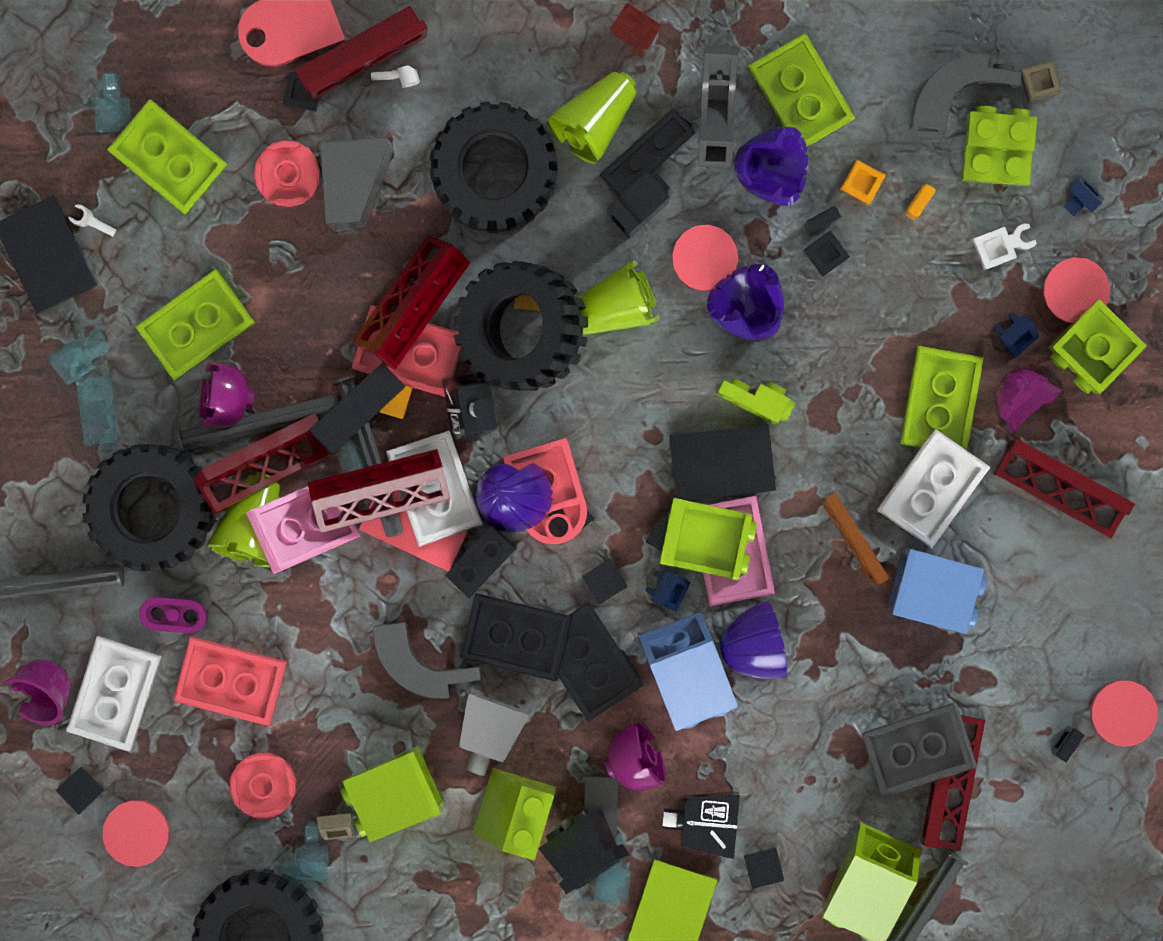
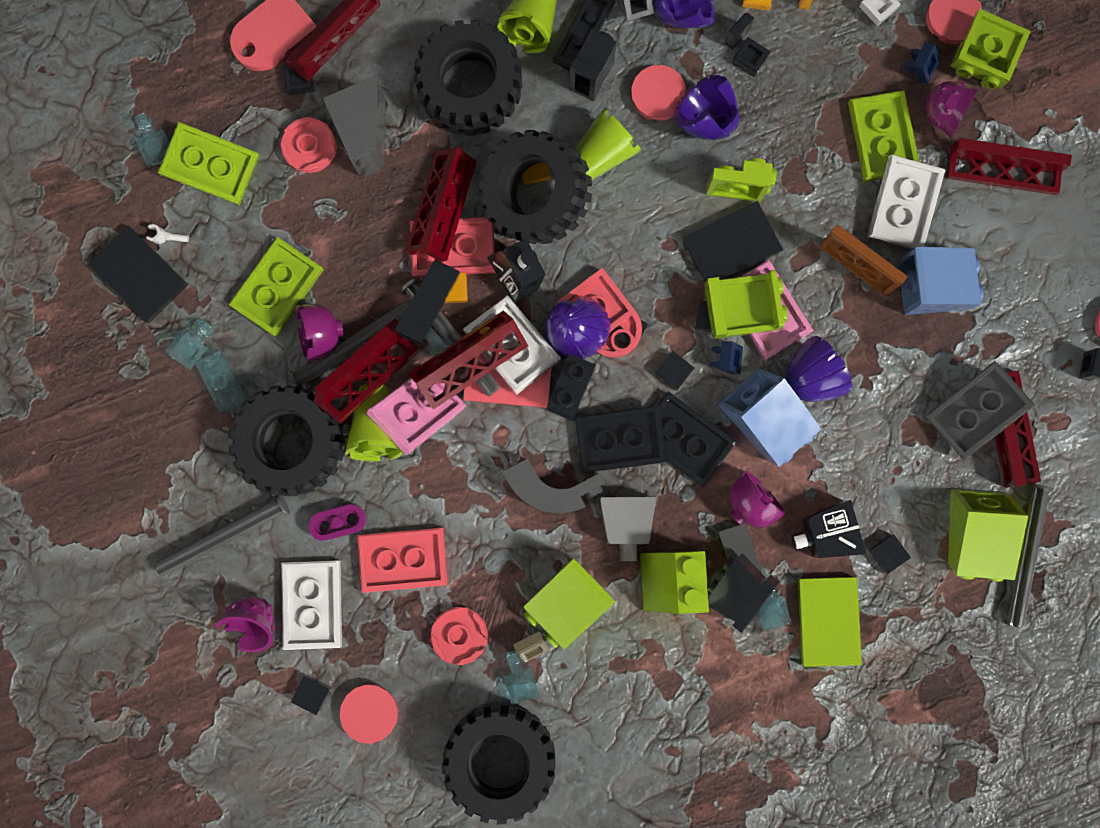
camera: 15 degrees left, 5 degrees down
white hand [371,66,420,88] -> none

